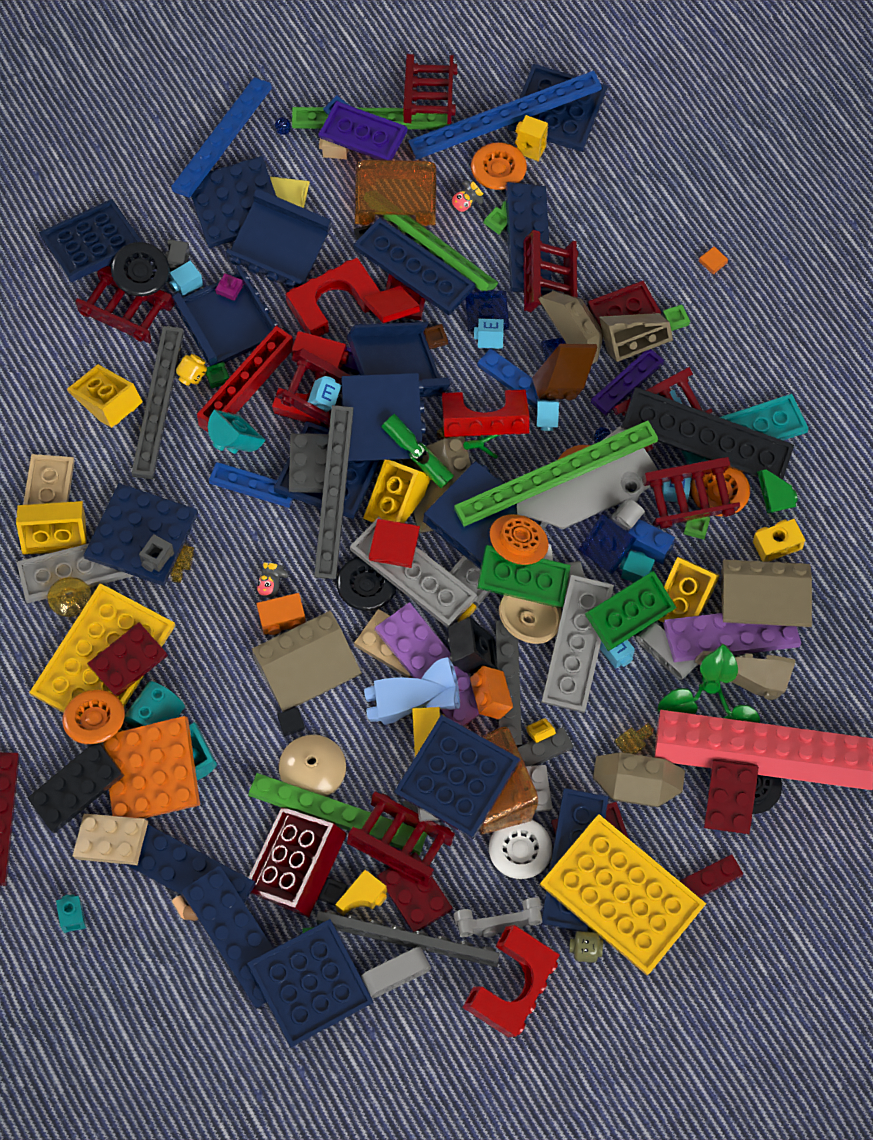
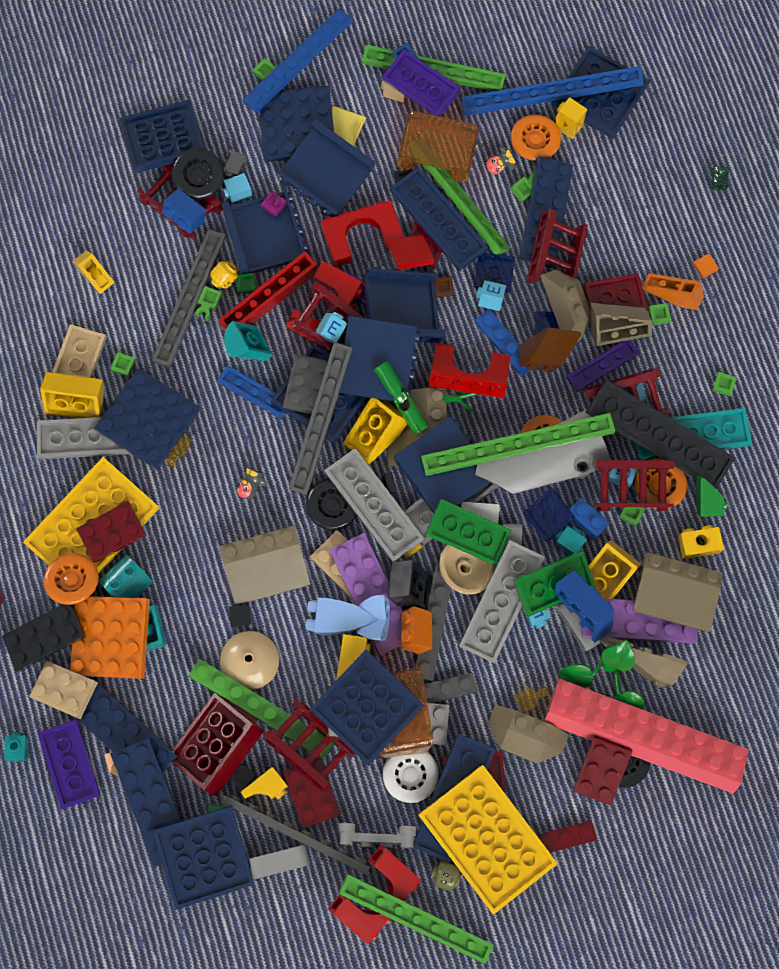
camera: 10 degrees right, 10 degrees up
clear yellow dish [47,577,92,617] -> none
yellow slope [67,364,143,428] -> none
dark grey brick [139,534,174,572] -> none
orange brick [256,593,306,635] -> none
clear blue hinge [275,117,291,135] -> none
red tile [369,519,420,568] -> none
dark red fence [403,54,457,124] -> none
orange wheel [490,514,549,565] -> none
yellow tile [526,718,556,743] -> none
medium azure brick [536,399,559,431] -> none
clear blue hinge [594,427,611,443] -> none
light grey beam [608,499,645,532] -> none
none -> dark purple plate [38,719,101,810]
none -> yellow arch [72,250,115,294]
none -> bright green plate [110,352,136,377]
none -> blue brick [162,189,207,234]
none -> bright green plate [196,286,222,321]
none -> bright green plate [252,58,276,81]
none -> bright green plate [338,874,494,964]
none -> black tile [381,472,396,496]
none -> blue wedge [555,571,614,643]
none -> orange slope [642,273,704,310]
none -> clear green wheel [710,166,729,190]
none -> bright green plate [712,372,737,397]

